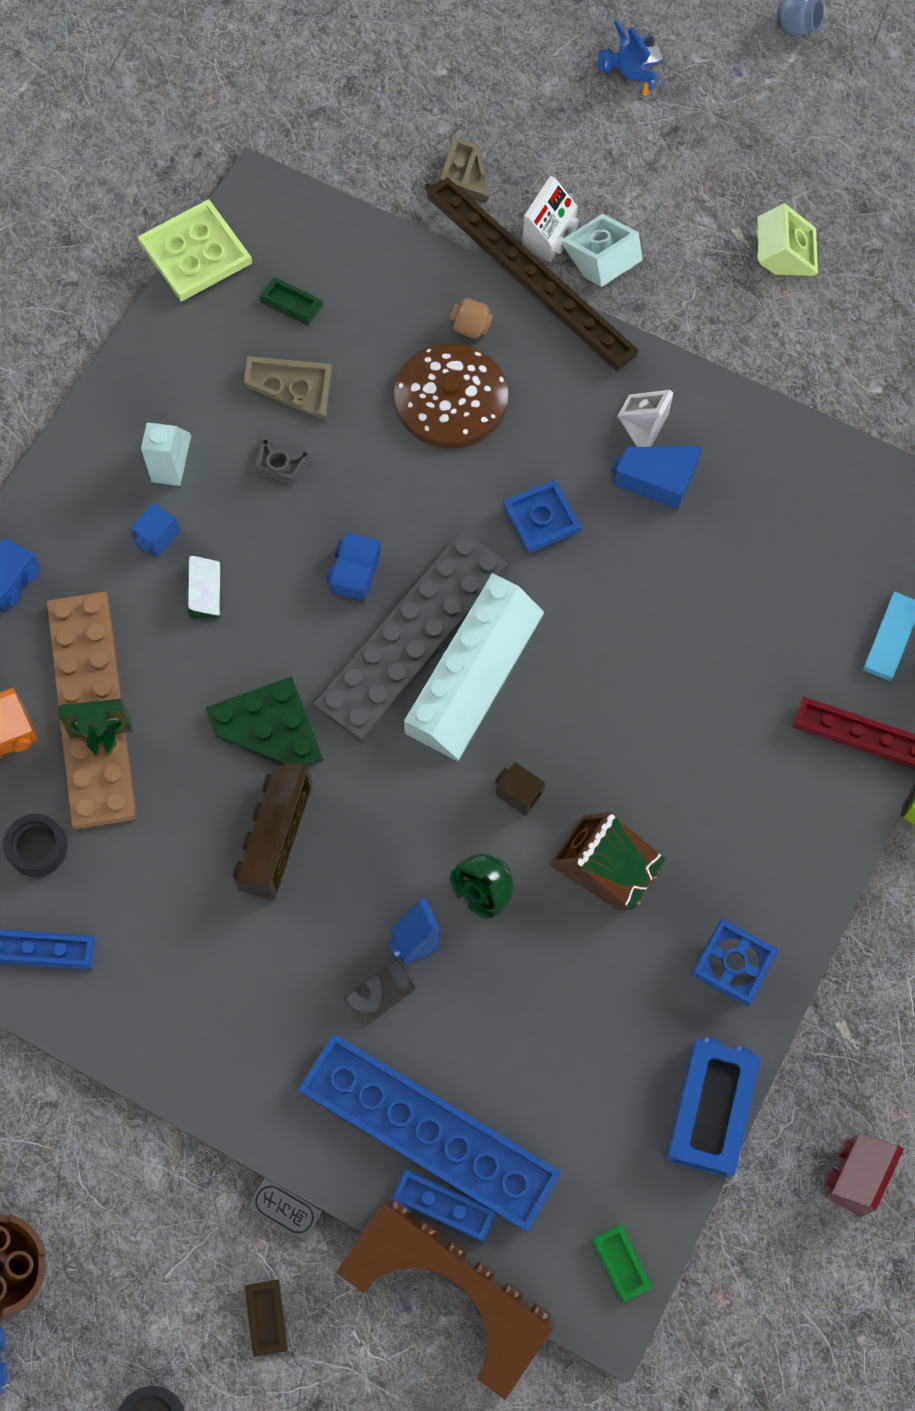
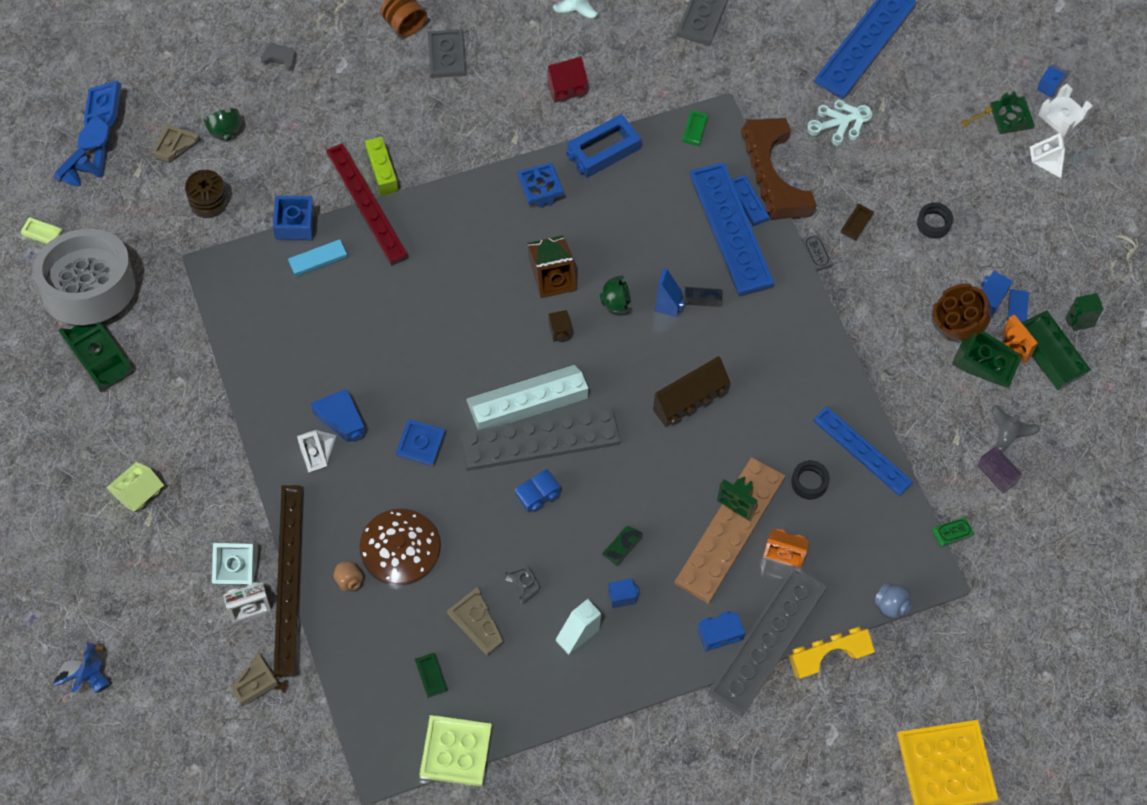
camera: 140 degrees left, 5 degrees down
dark green plate [205,676,323,765] -> none

